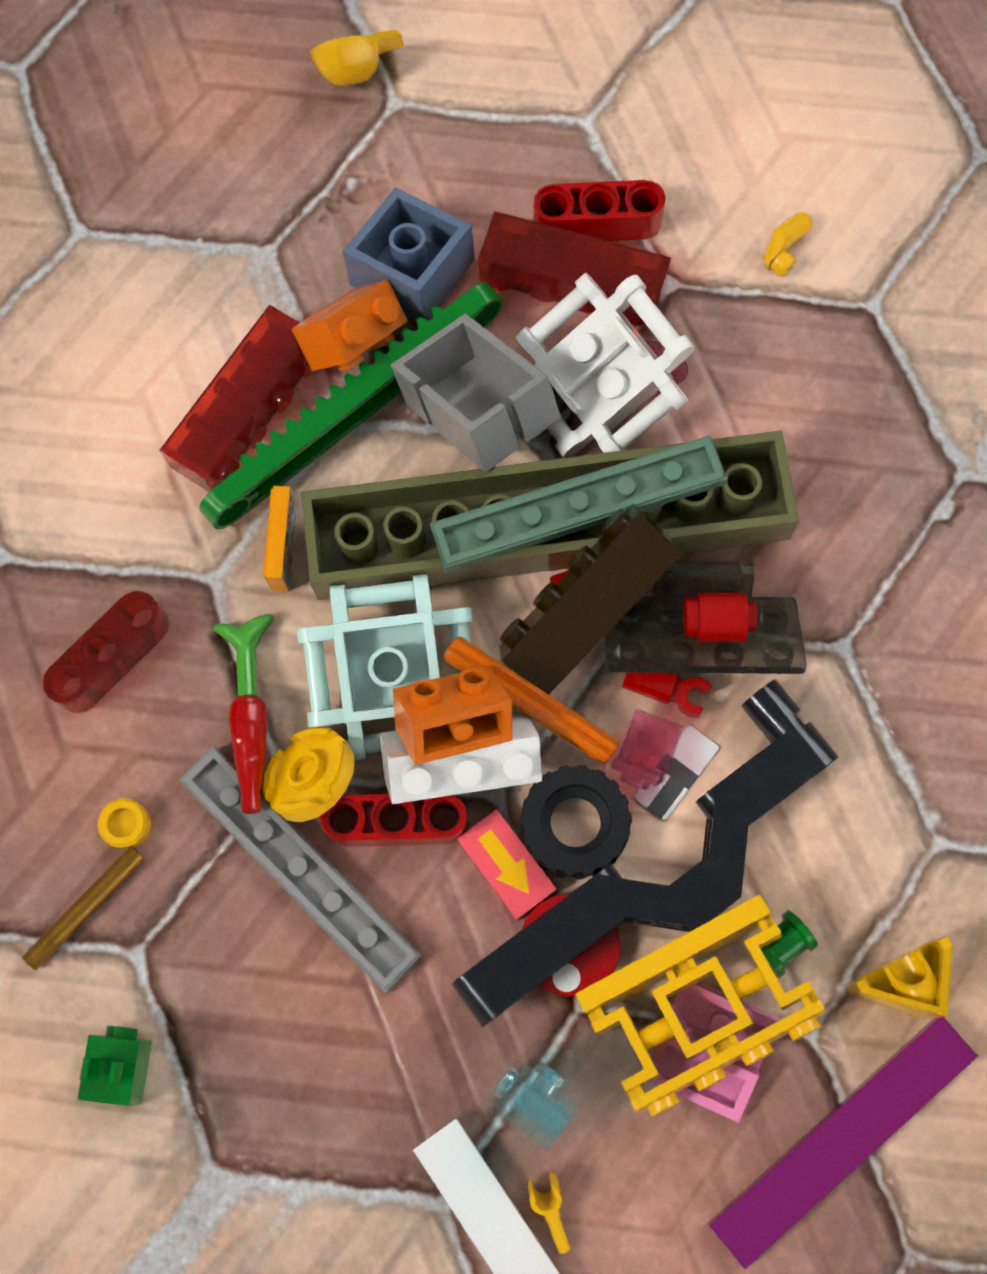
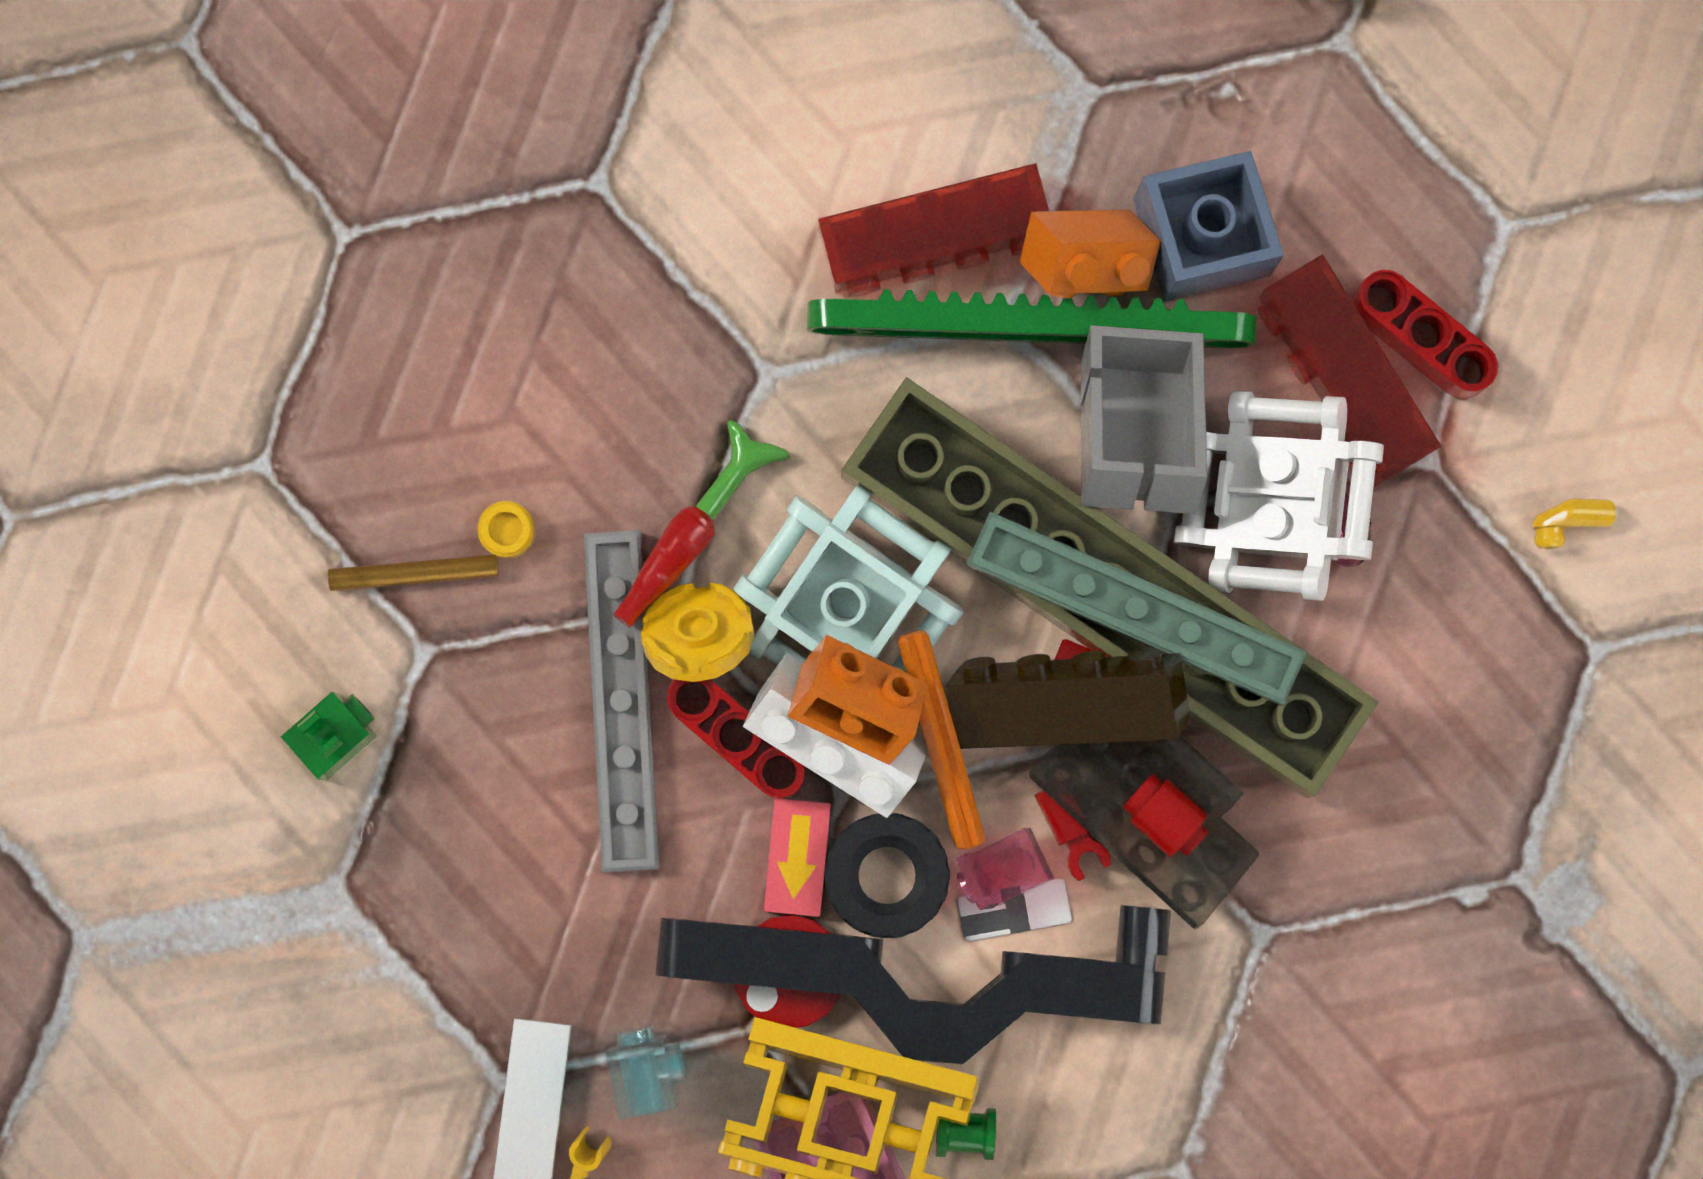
camera: 35 degrees right, 10 degrees up
clear red beam [42,591,169,713] -> none
light orange tile [263,486,297,592] -> none

